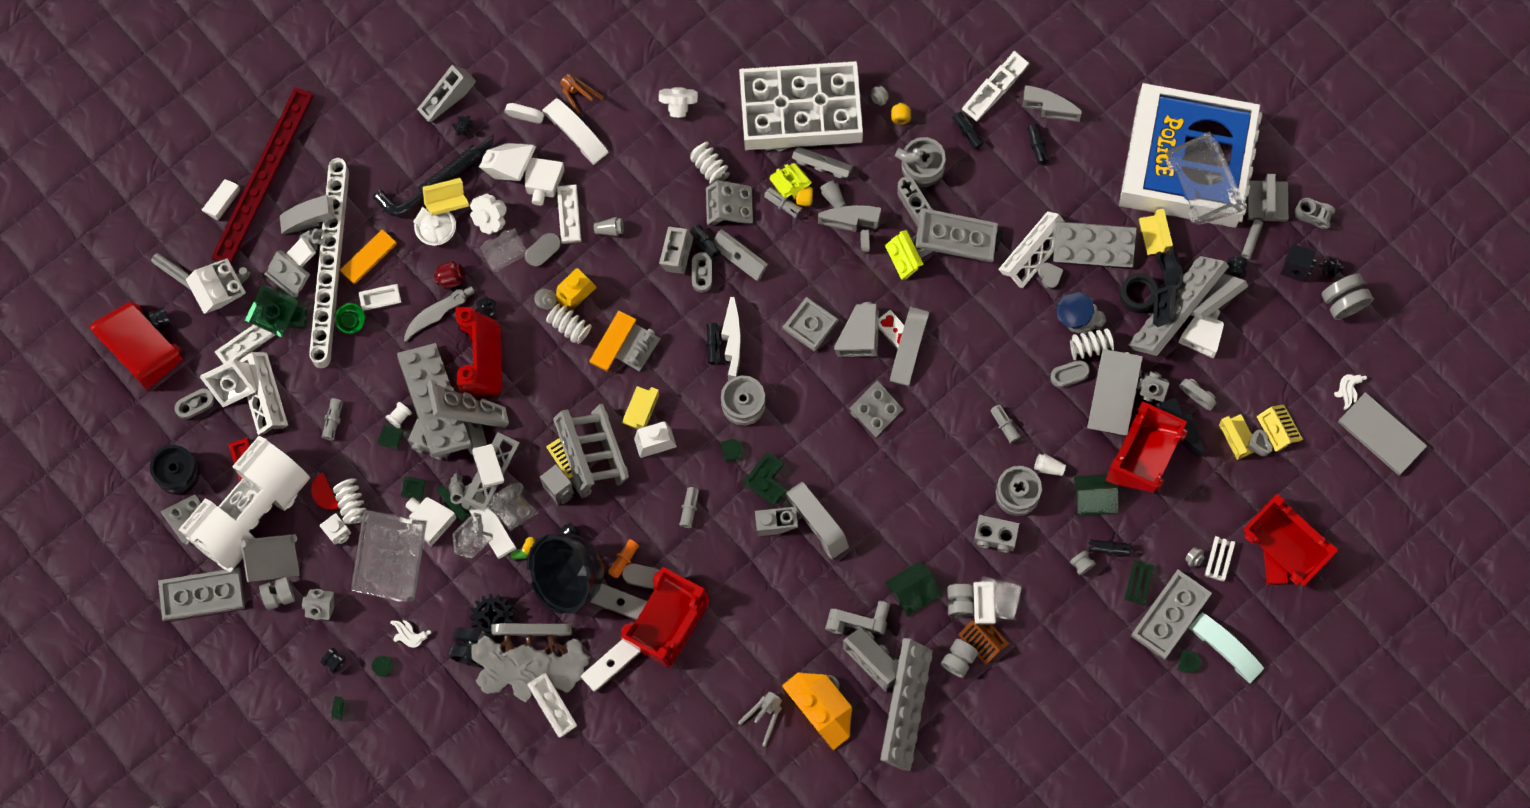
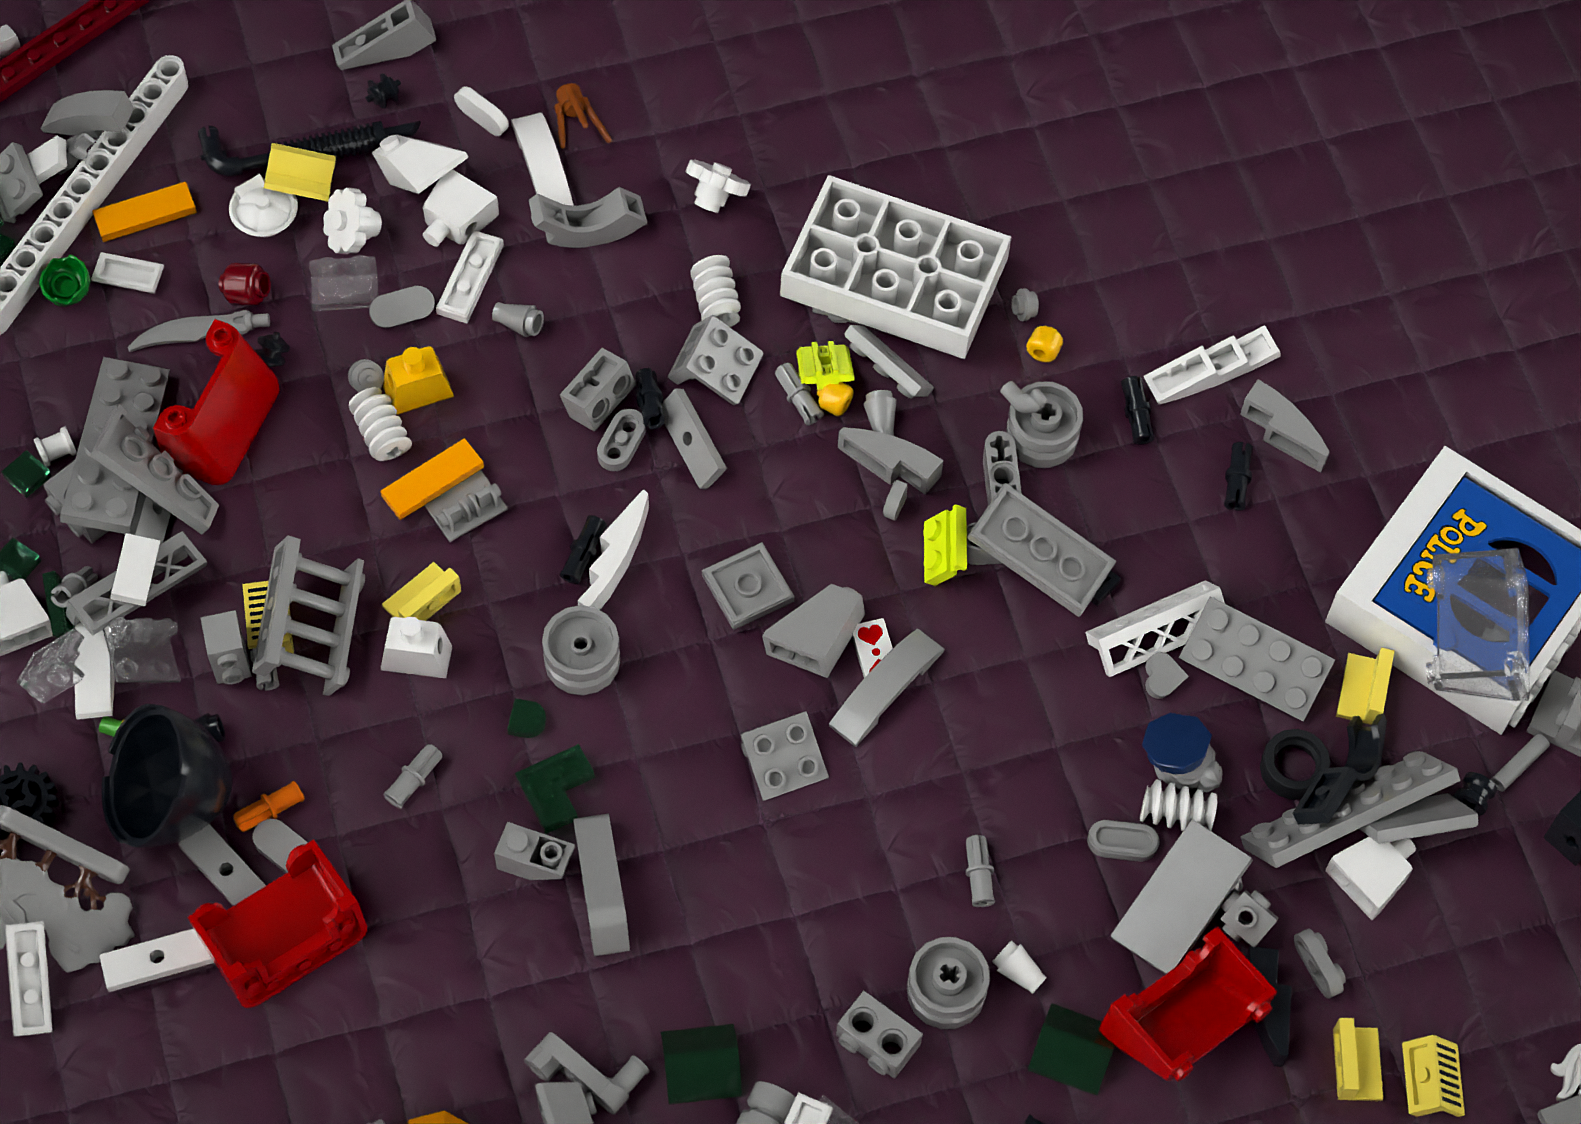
camera: 20 degrees right, 10 degrees down
light grey tile [1247,430,1273,456] -> none
none -> light grey arch [528,187,647,248]

